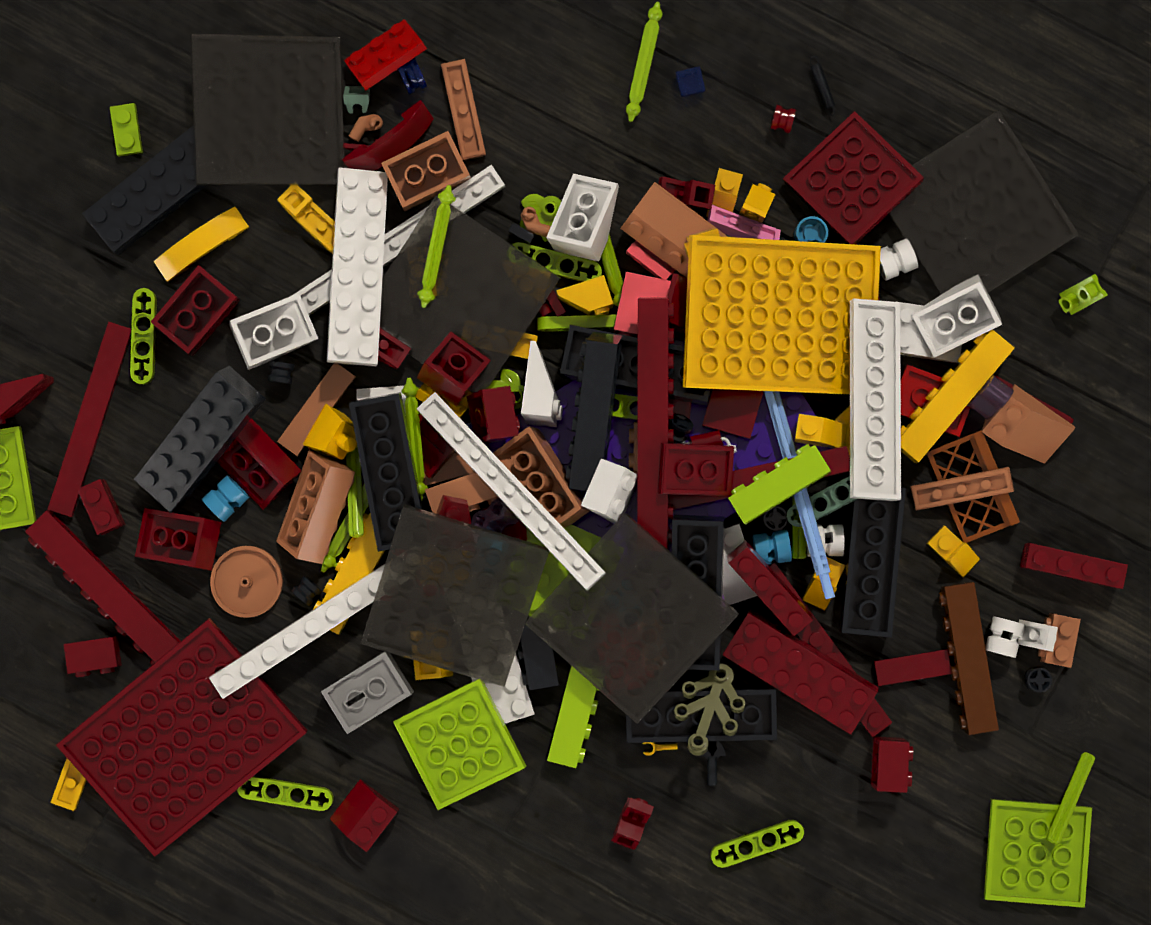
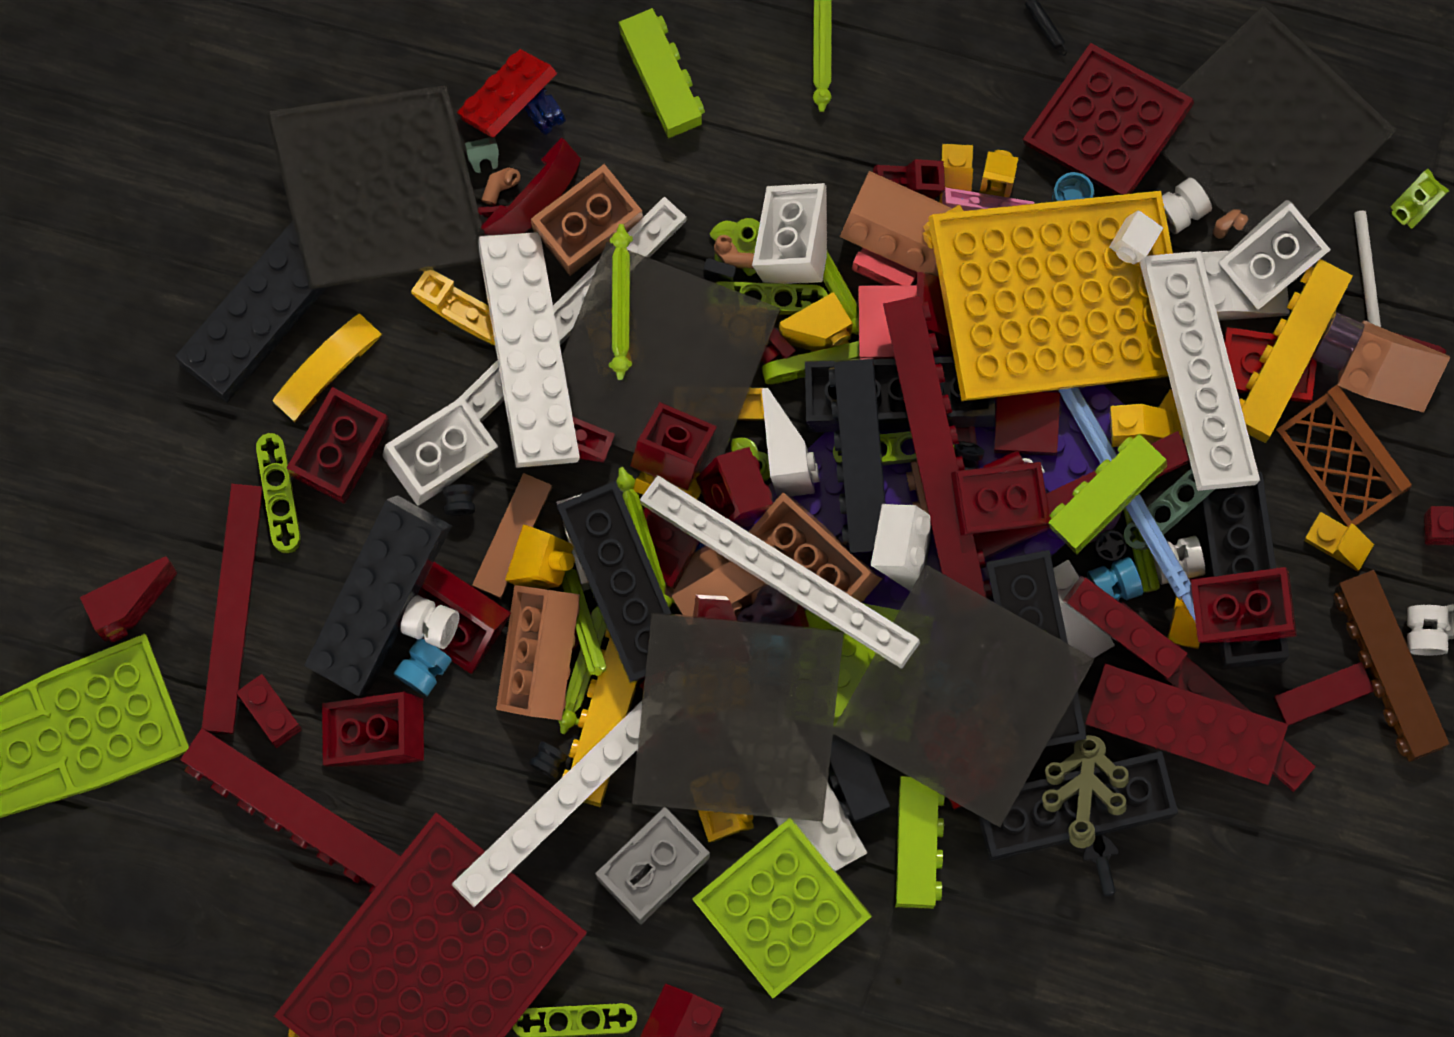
camera: 15 degrees left, 10 degrees down
dark red brick [63,636,122,677] -> none
lime plate [110,103,143,157] -> none
nougat piece [210,546,283,618] -> none
nougat tile [441,59,486,161] -> none
dark red brick [612,798,654,850] -> none
yellow hand [643,742,678,756] -> none
clear blue plate [676,66,705,97] -> none
lime beam [711,820,804,868] -> none
dark red wheel [771,105,796,133] -> none
dark red brick [871,737,913,793] -> none
nougat tile [911,467,1014,511] -> none
none -> white wheel [401,595,459,649]
none -> lime brick [619,8,705,139]
none -> white brick [1109,210,1163,265]
none -> dark red slope [1191,567,1297,643]
none -> nougat arm [1213,209,1249,239]
none -> white bar [1354,211,1381,327]

